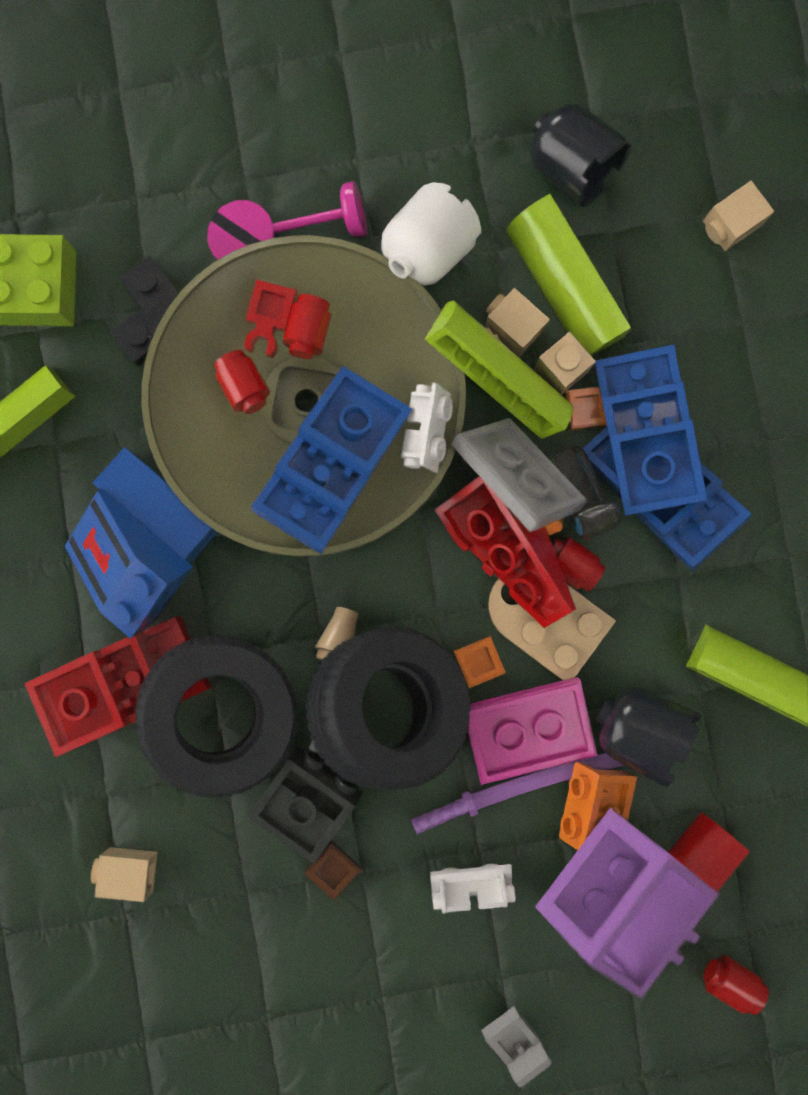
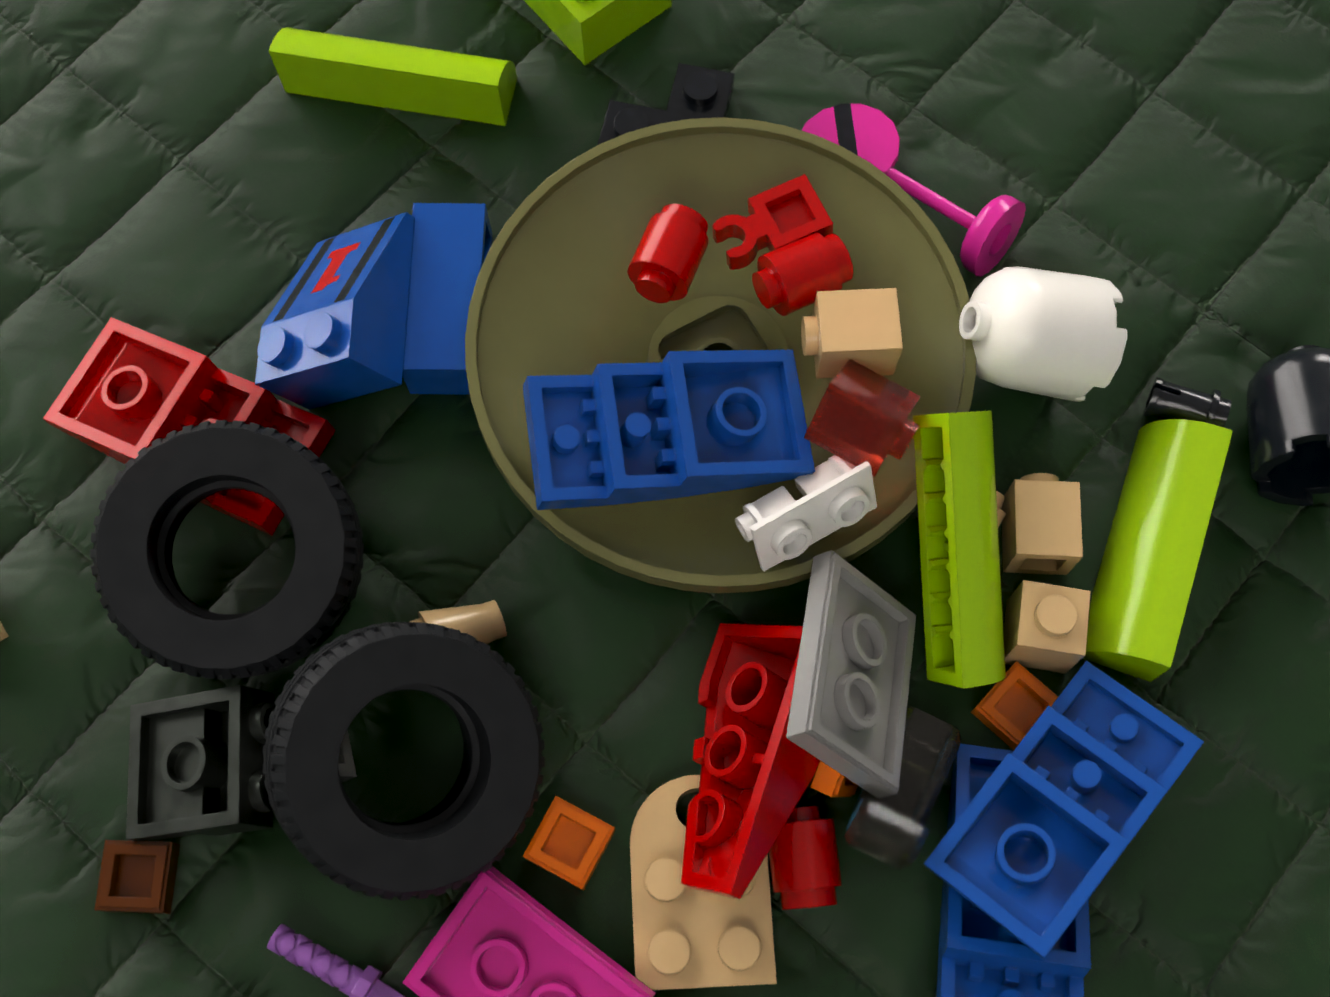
camera: 50 degrees right, 15 degrees down
none -> tan brick [801,288,903,378]
none -> clear red brick [804,359,921,476]
none -> black pin [1144,377,1232,427]

